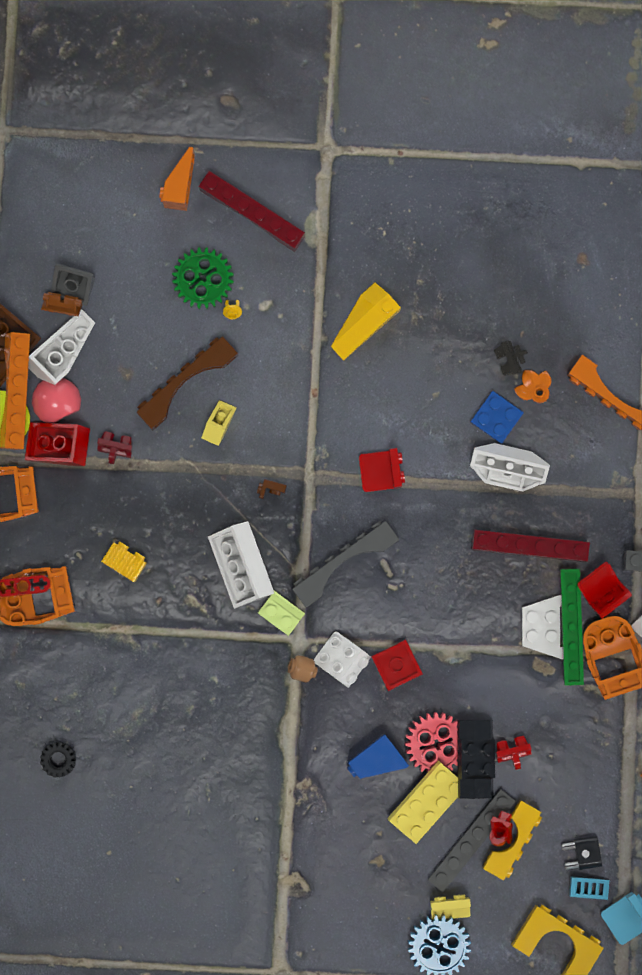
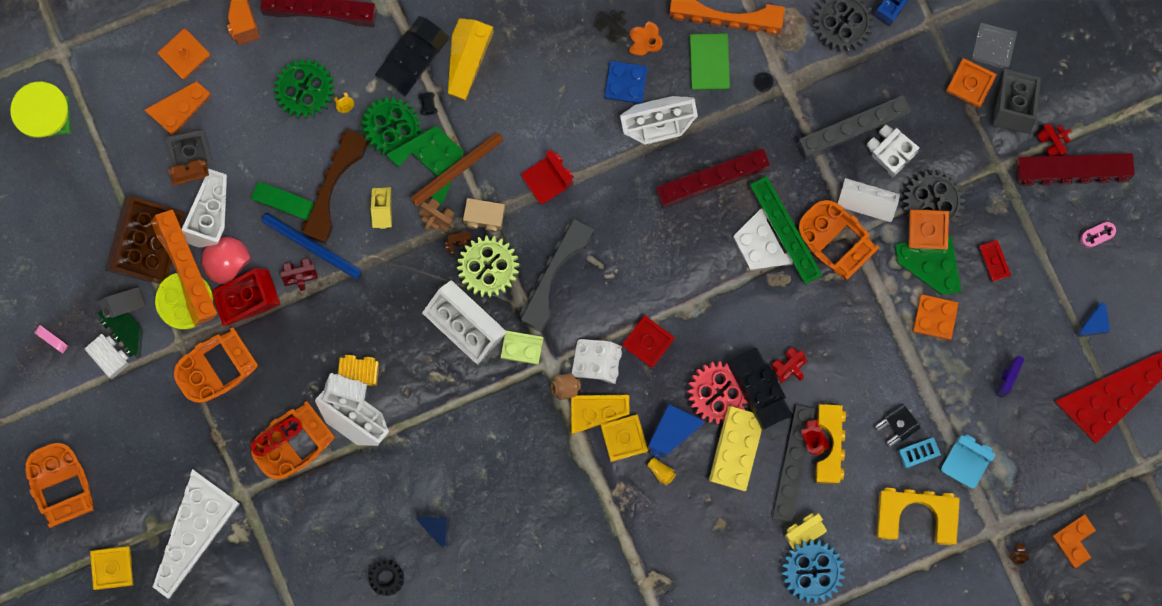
camera: 25 degrees left, 5 degrees down
red bracket [577,562,632,619] -> none
none -> orange wing [144,81,211,136]
none -> orange plate [157,28,211,81]
none -> green slope [251,182,314,221]
none -> blue axle [262,213,362,279]
none -> white wedge [315,390,389,446]
none -> white brick [322,373,367,412]
none -> green gear [360,97,422,156]
none -> black piece [375,16,450,97]
none -> green wing [385,126,464,206]
none -> dark orange axle [411,133,503,206]
none -> dark blue slope [416,517,449,550]
none -> black bush [418,92,438,116]
none -> medium nougat hips [419,198,455,233]
none -> yellowish green gear [457,236,519,298]
none -> tan brick [463,198,505,232]
none -> yellow wing [571,395,629,435]
none -> yellow plate [600,414,648,462]
none -> yellow cone [647,458,676,486]
none -> bright green tile [690,33,730,91]
none -> black tile [754,72,774,92]

